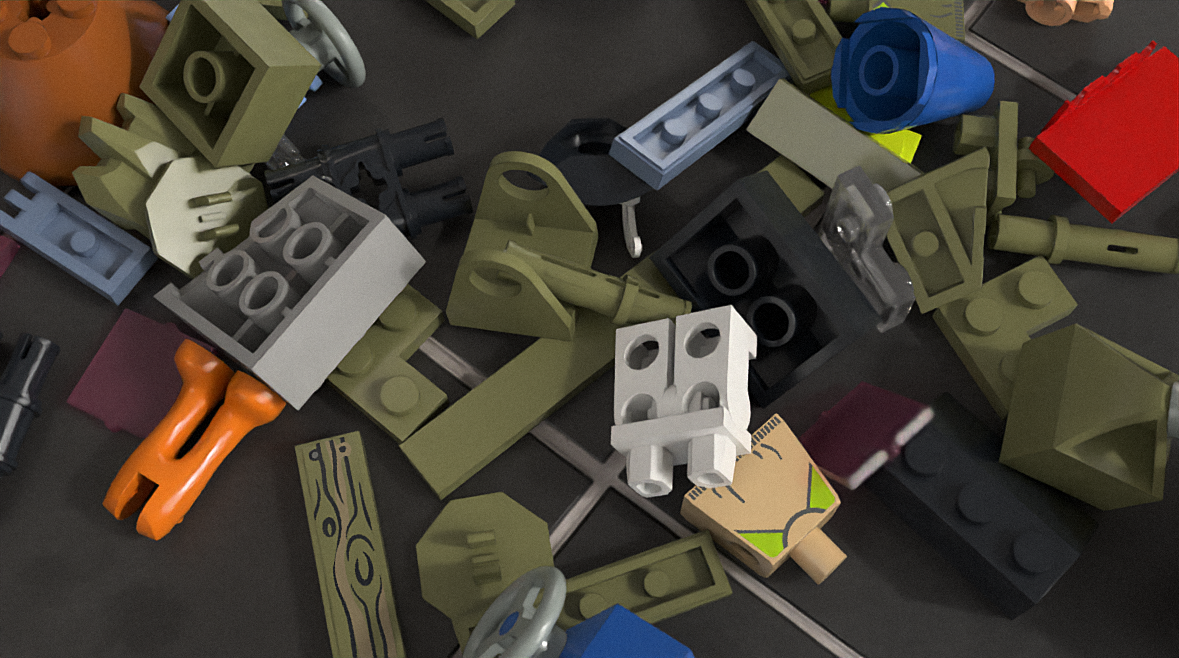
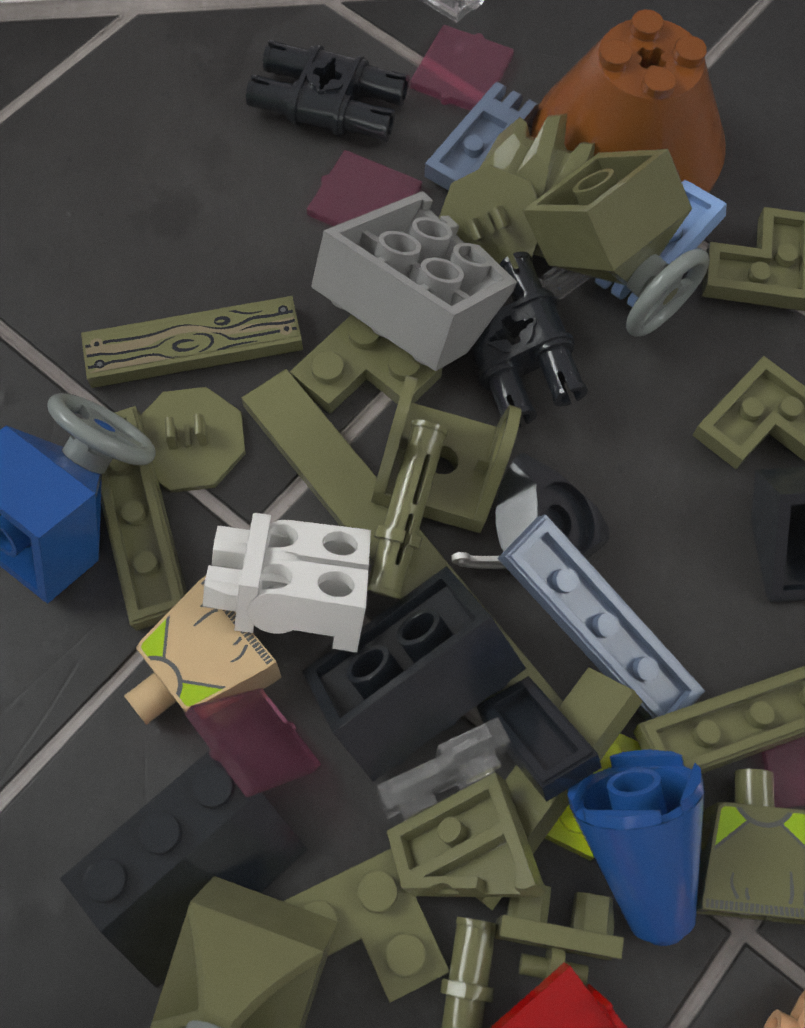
camera: 90 degrees right, 0 degrees up
orange piece [102,339,286,541] -> none
none -> black tile [477,676,602,802]

